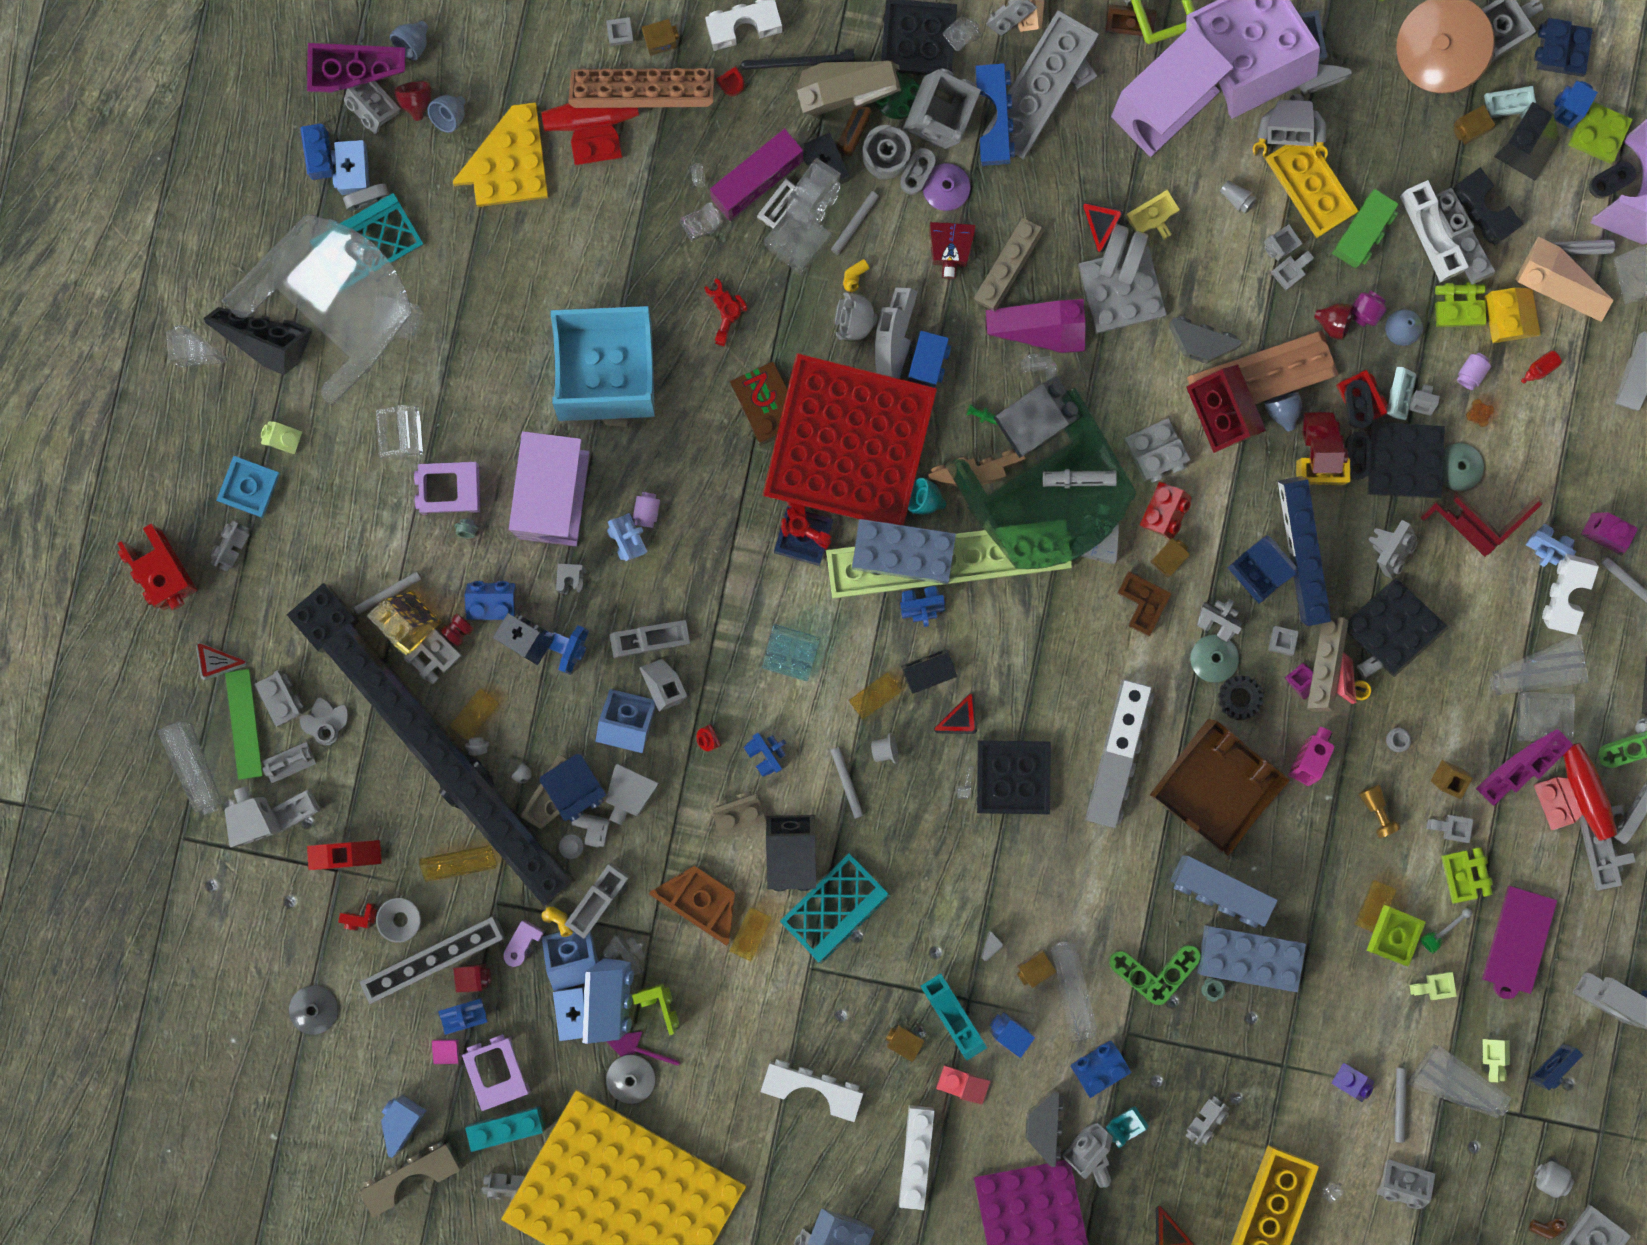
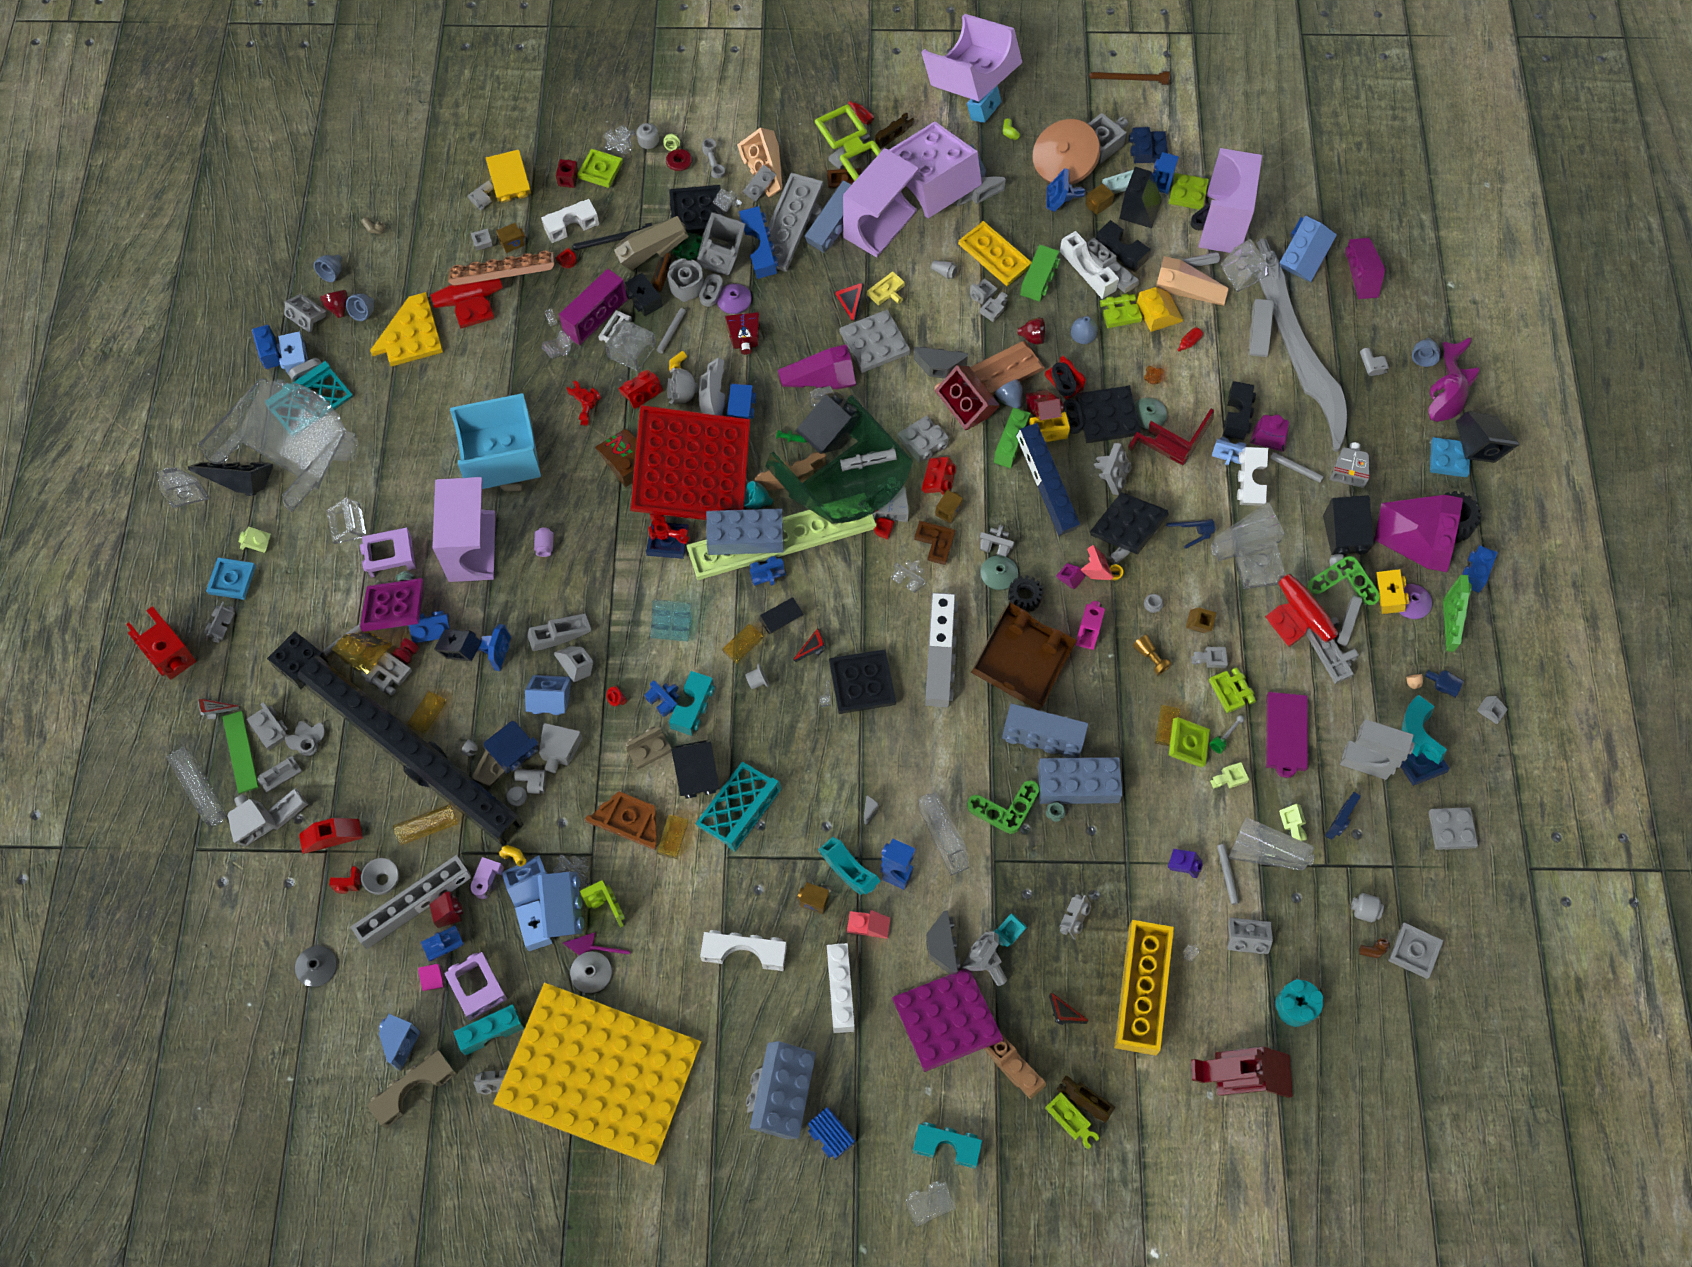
camera: 10 degrees left, 20 degrees down
magenta wedge [307,43,405,93] -> none
light grey plate [465,737,489,755] -> none
light grey hinge [556,564,587,595] -> none
light grey slope [565,863,630,939] -> none
light blue hips [607,513,647,561] -> none
clear brick [786,158,841,230] -> none
light grey bar [831,747,864,818] -> none
dark tan plate [973,218,1044,312] -> none
pearl gold brick [1017,950,1056,988] -> none
blue bracket [1070,1041,1131,1098] -> none
light grey wheel [1098,224,1148,285] -> none
dark blue bracket [1227,535,1298,604] -> none
light grey torso [1253,94,1328,161] -> none
light grey plate [1268,626,1299,656] -> none
dark tan plate [1307,617,1349,712] -> none
magenta head [1351,290,1387,327] -> none
light aqua plate [1387,367,1416,420] -> none
light grey tile [1409,384,1440,416] -> none
lavender brick [1457,353,1491,390] -> none
magenta slope [1476,729,1573,806] -> none
none -> magenta plate [360,578,424,632]
none -> red bracket [618,370,663,409]
none -> teal arch [669,671,715,736]
none -> sand blue wedge [805,180,851,253]
none -> red tile [873,518,895,540]
none -> clear hips [891,560,927,593]
none -> bright green brick [994,407,1030,468]
none -> blue piece [1046,168,1085,212]
none -> dark blue plant [1166,519,1216,549]
none -> black arch [1222,381,1256,440]

